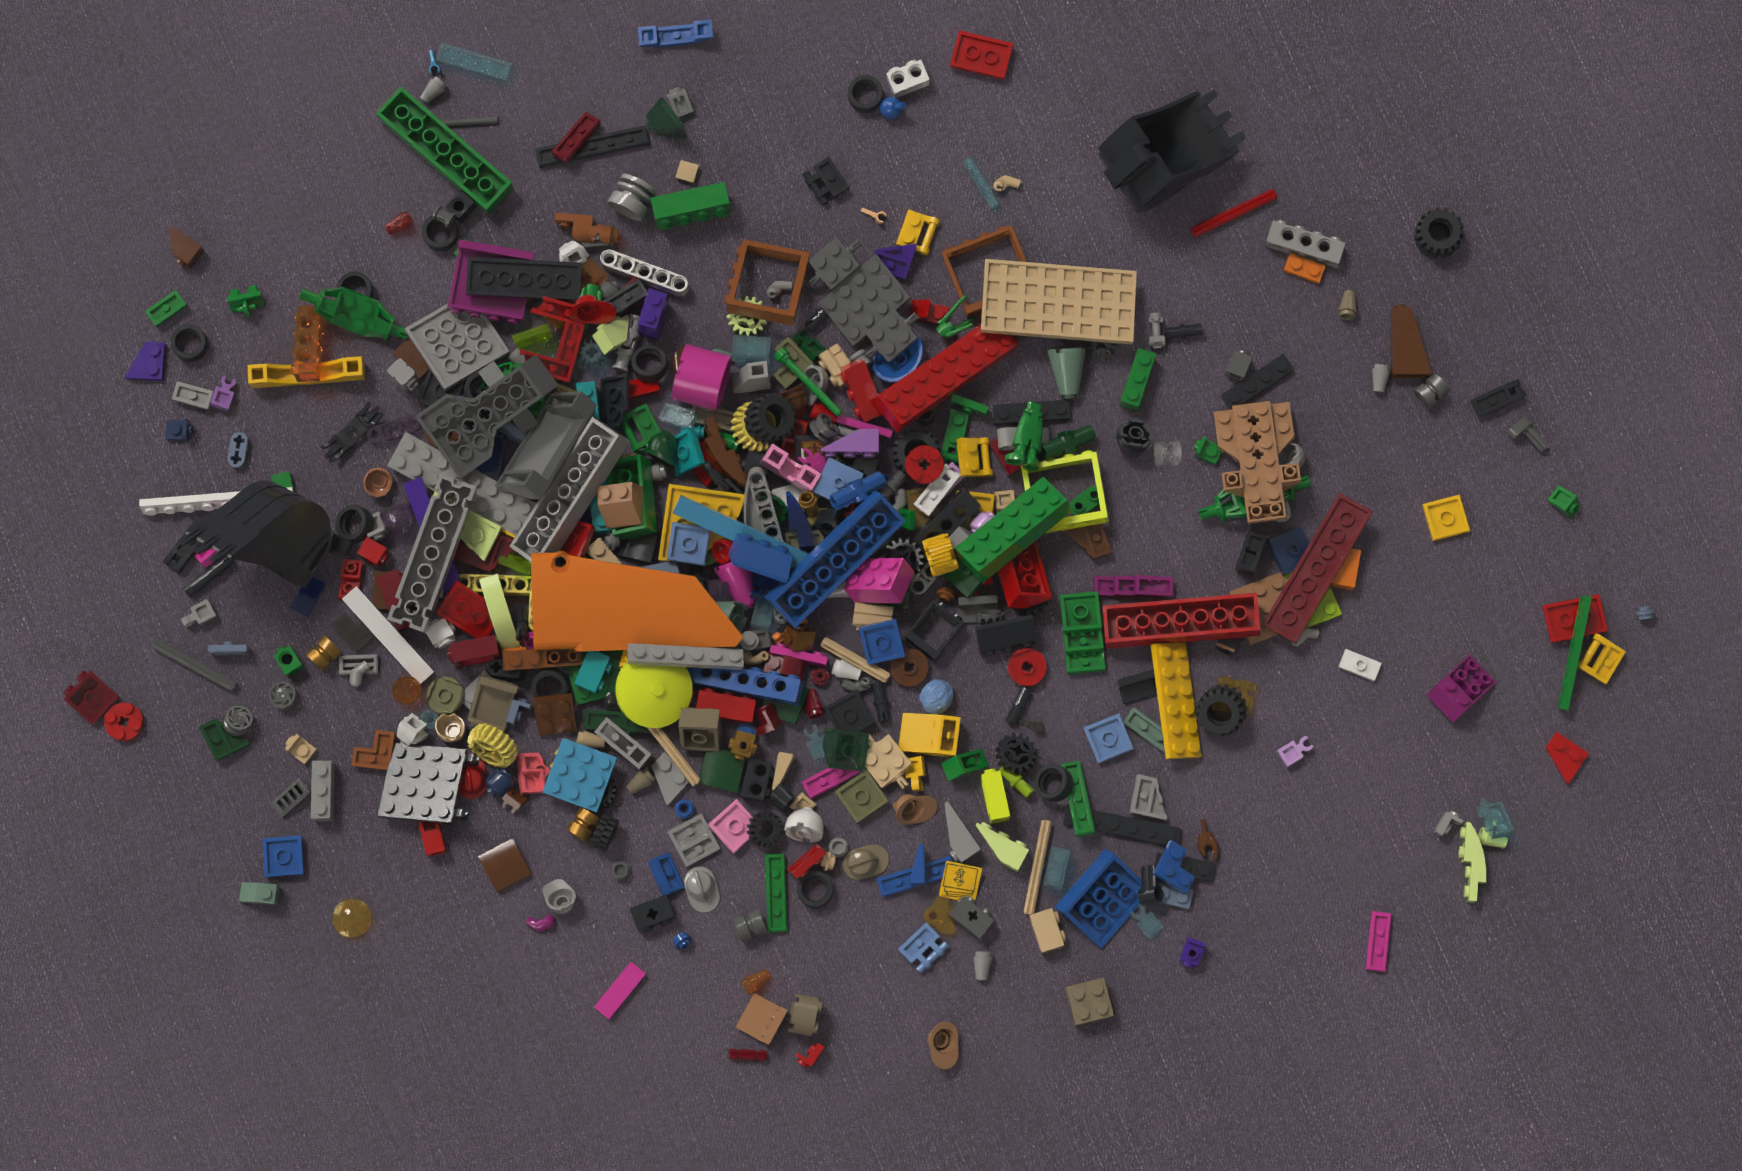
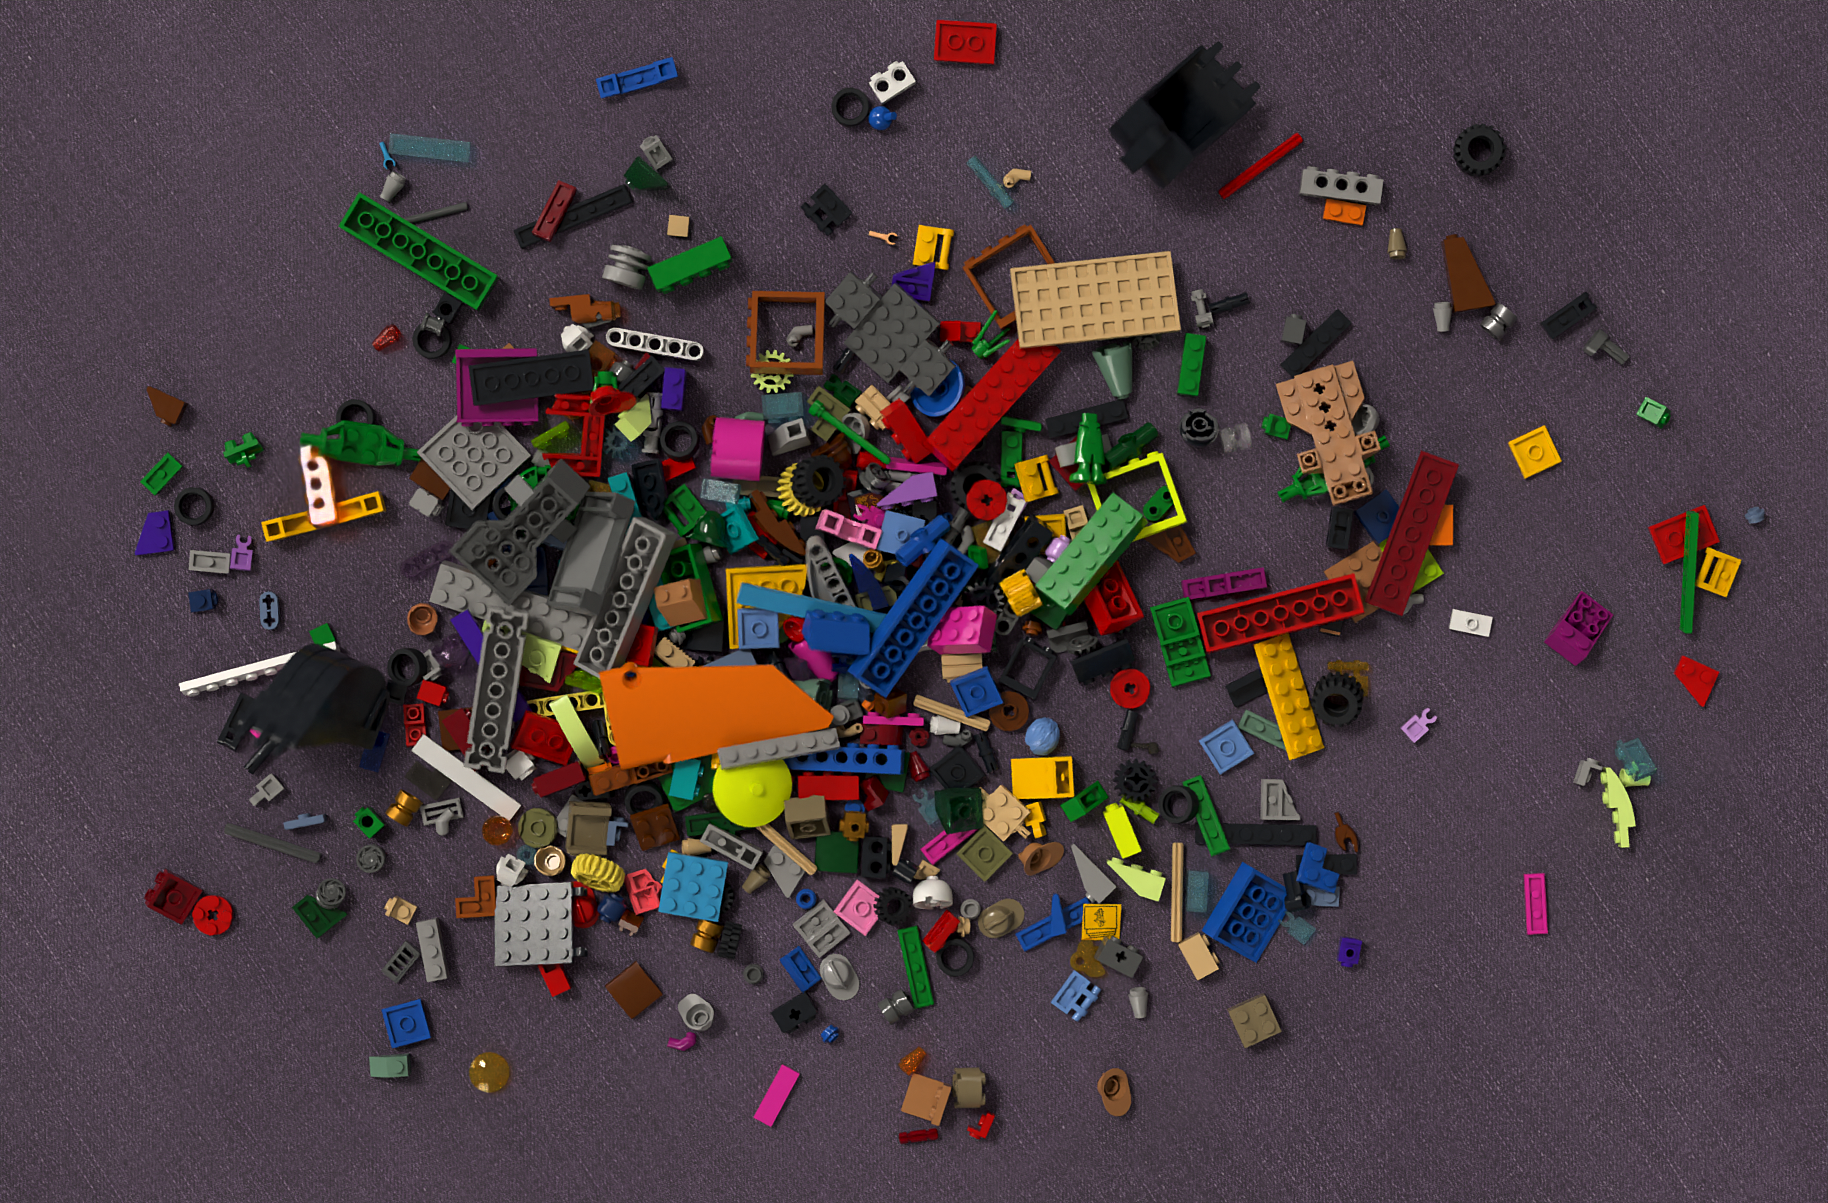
camera: 15 degrees left, 10 degrees up
black piece [320,401,383,461] -> none

